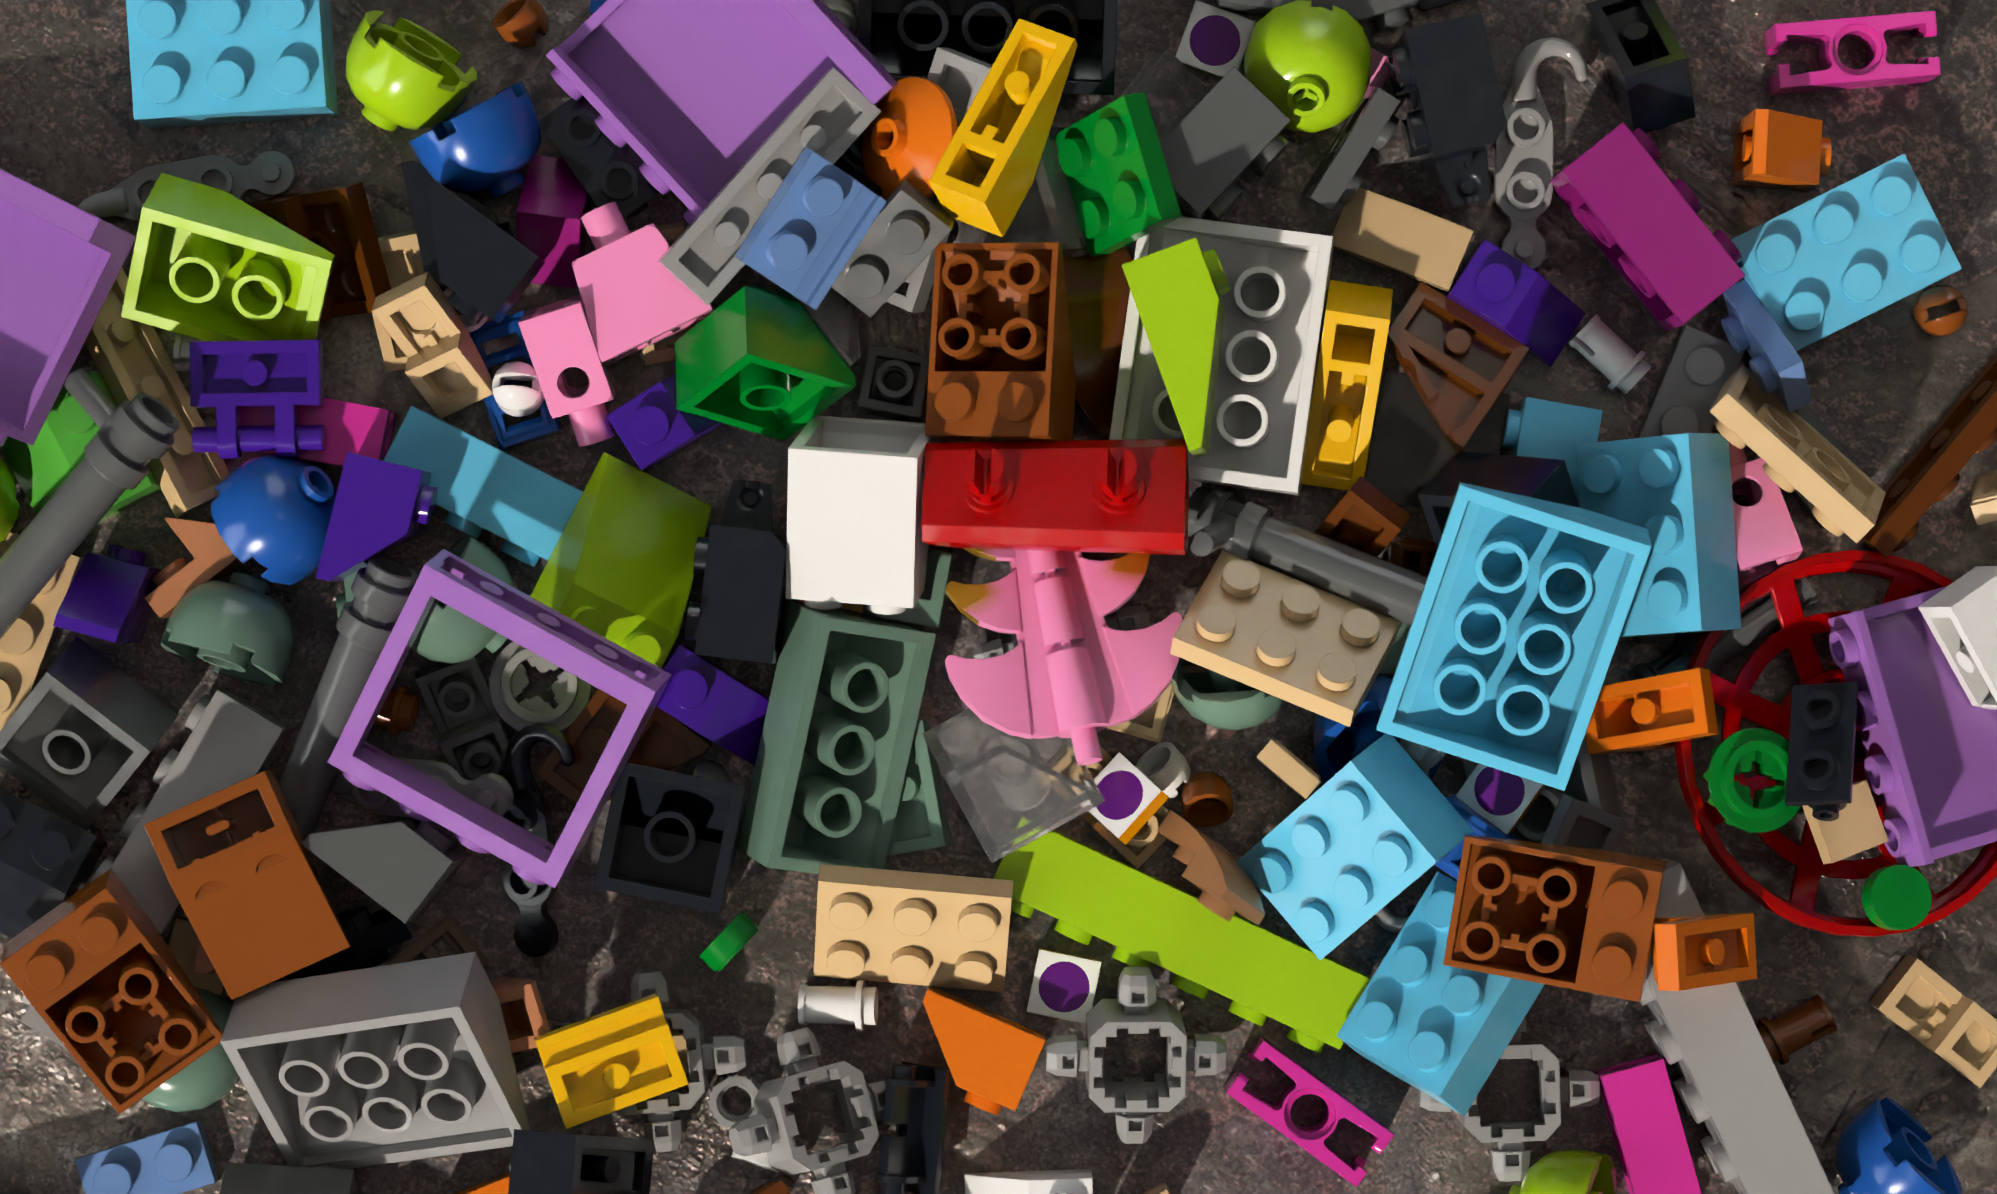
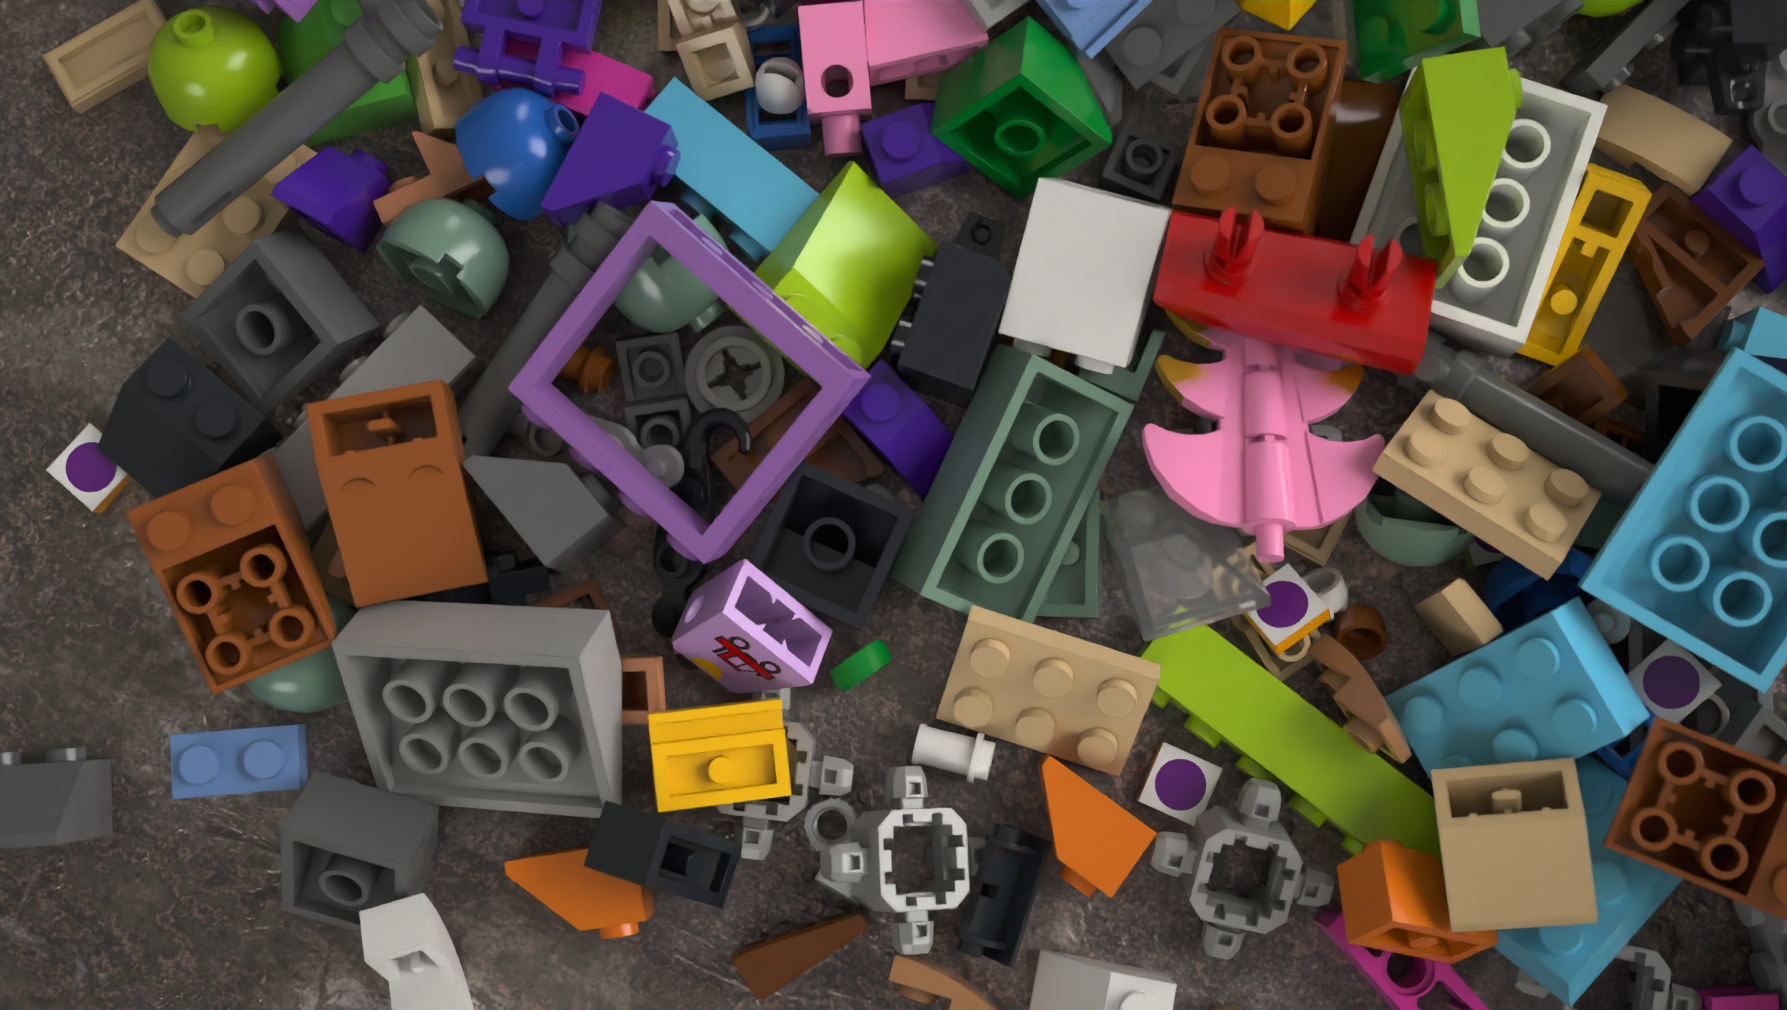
camera: 15 degrees right, 5 degrees down
none -> lavender torso [671,559,833,694]
none -> orange slope [1336,839,1499,964]
none -> tan slope [1431,758,1598,933]

